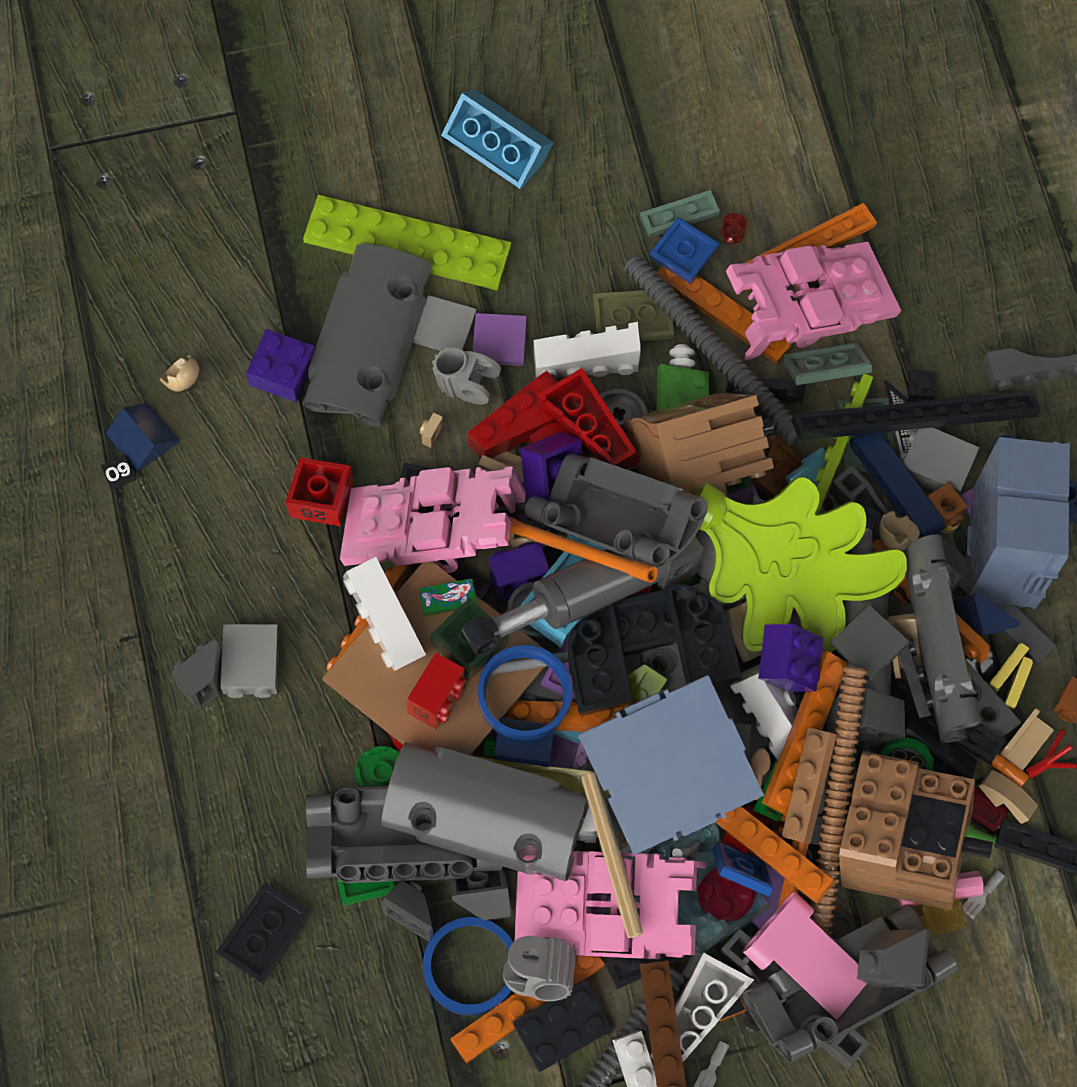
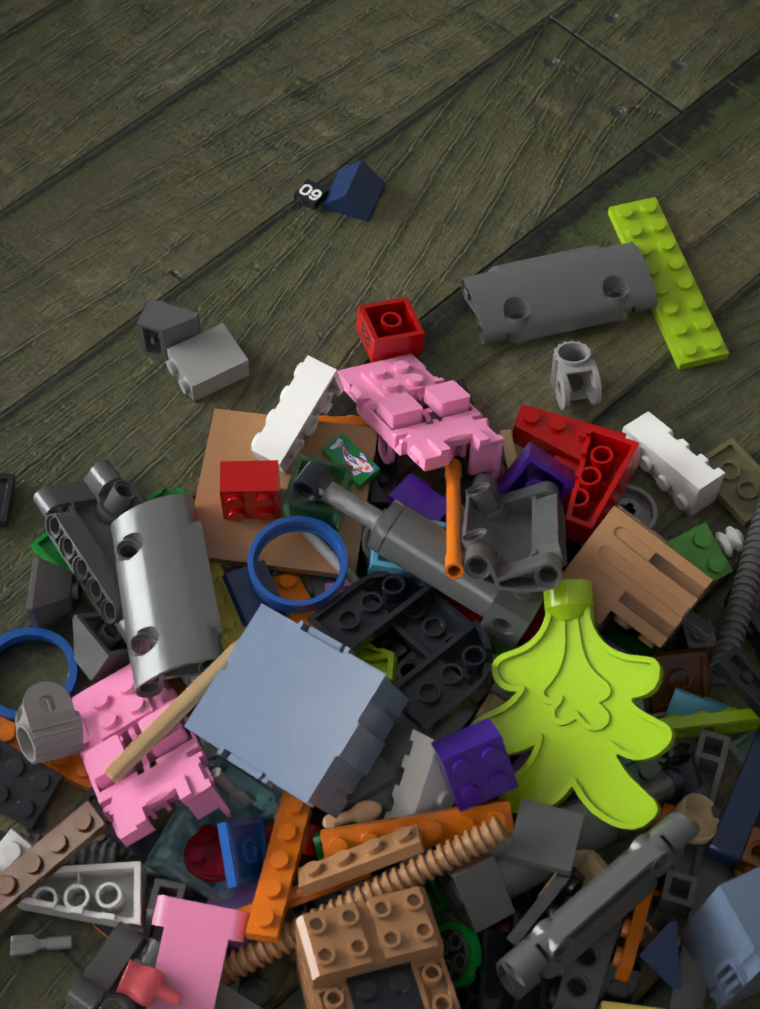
camera: 60 degrees right, 10 degrees down
tan hair [160,355,200,392] -> none
dark purple brick [246,329,315,402] -> none
light grey tile [413,295,477,351] -> none
tan plate [420,413,443,448] -> none
medium lavender tile [473,313,526,366] -> none
none -> coral piece [116,959,182,1007]

